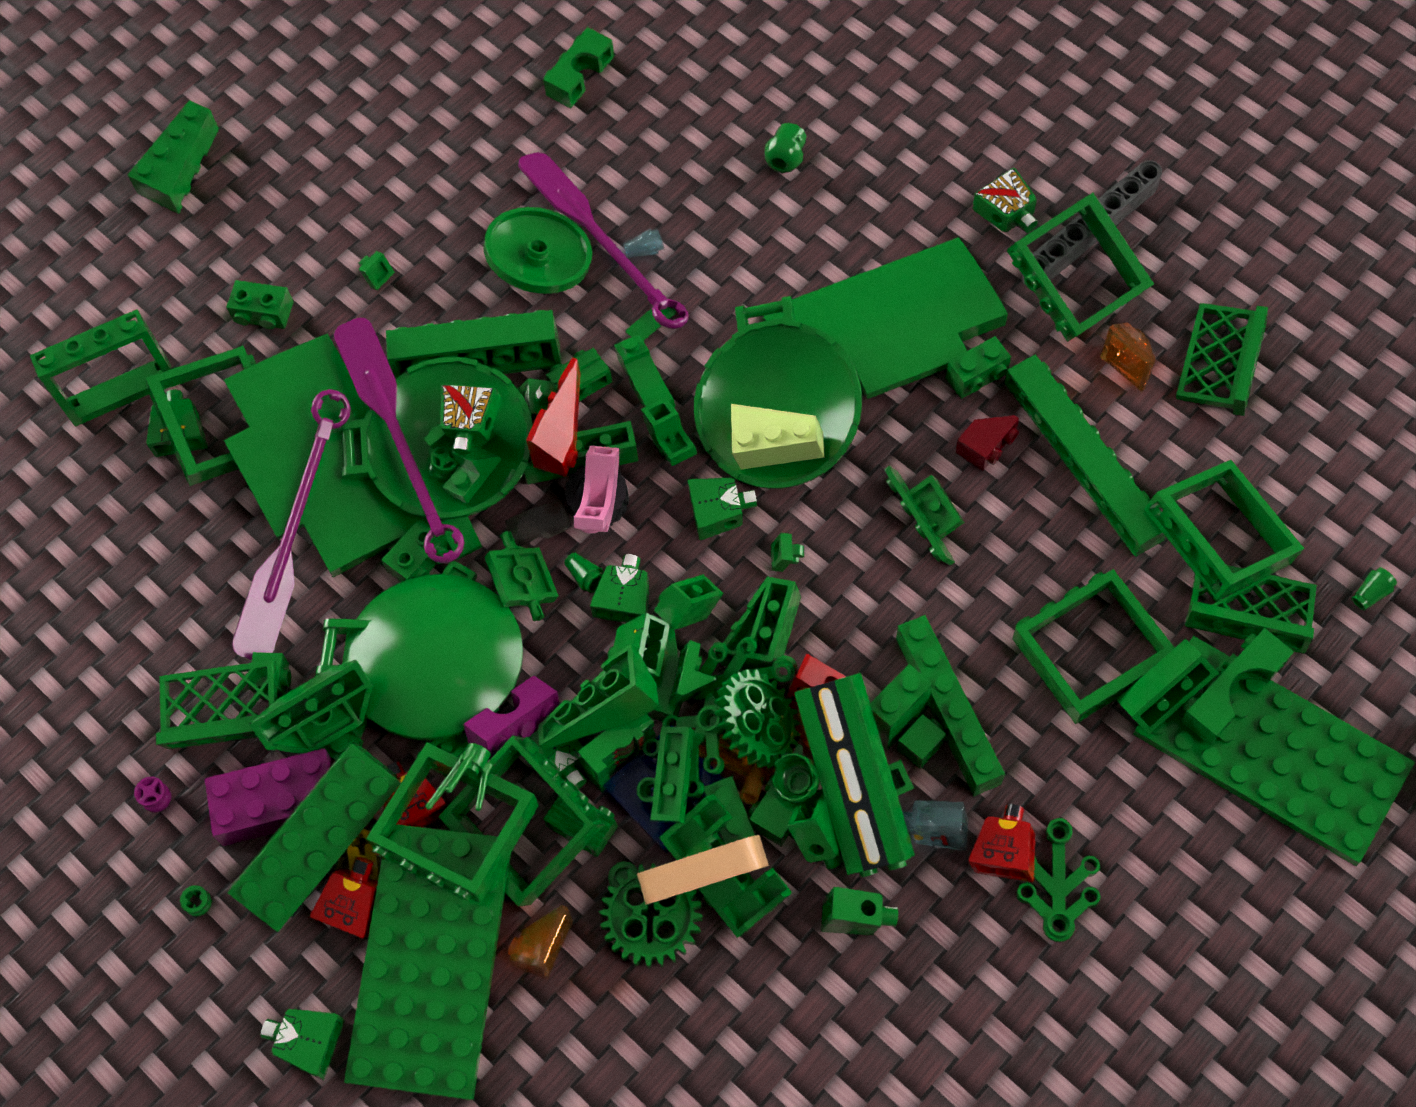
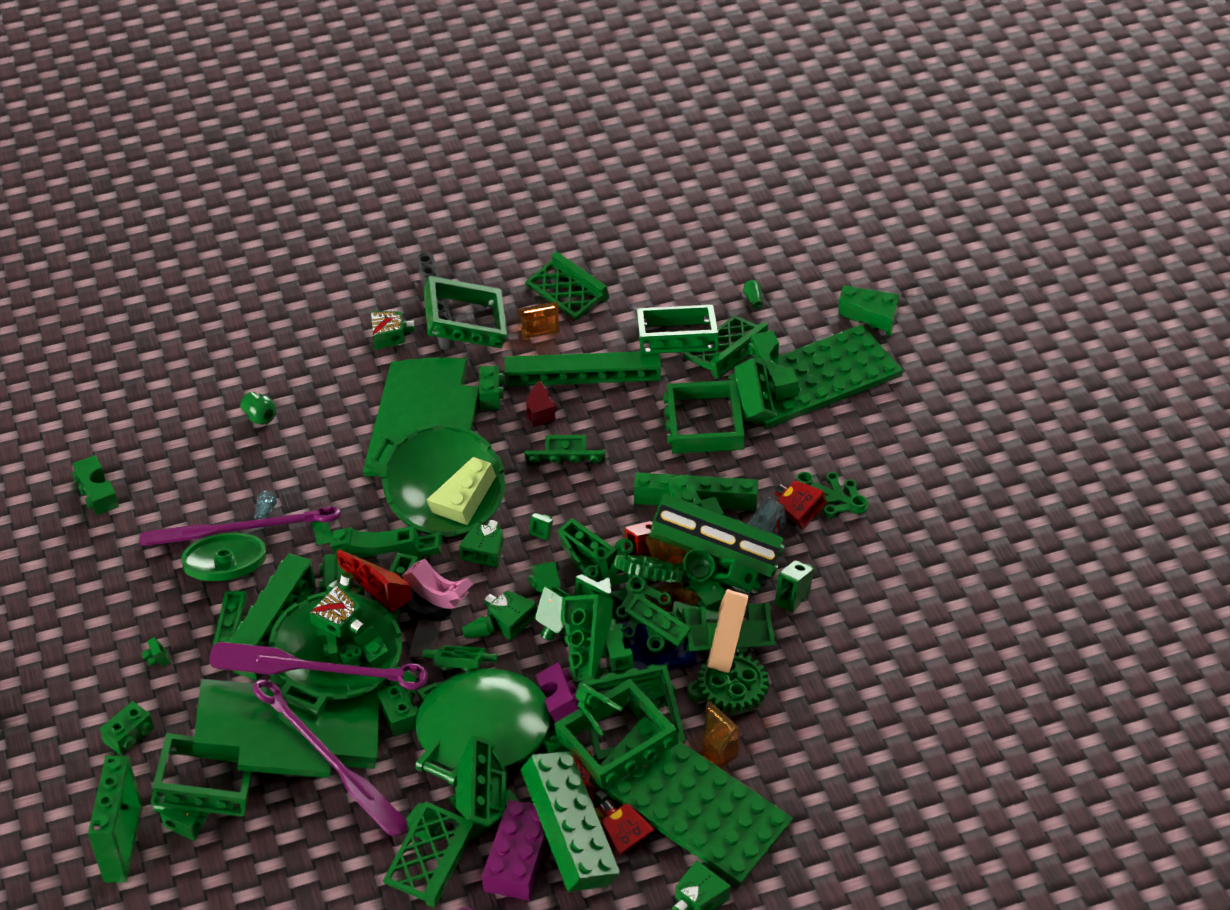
camera: 65 degrees left, 20 degrees down
none -> green tile [212,591,247,647]

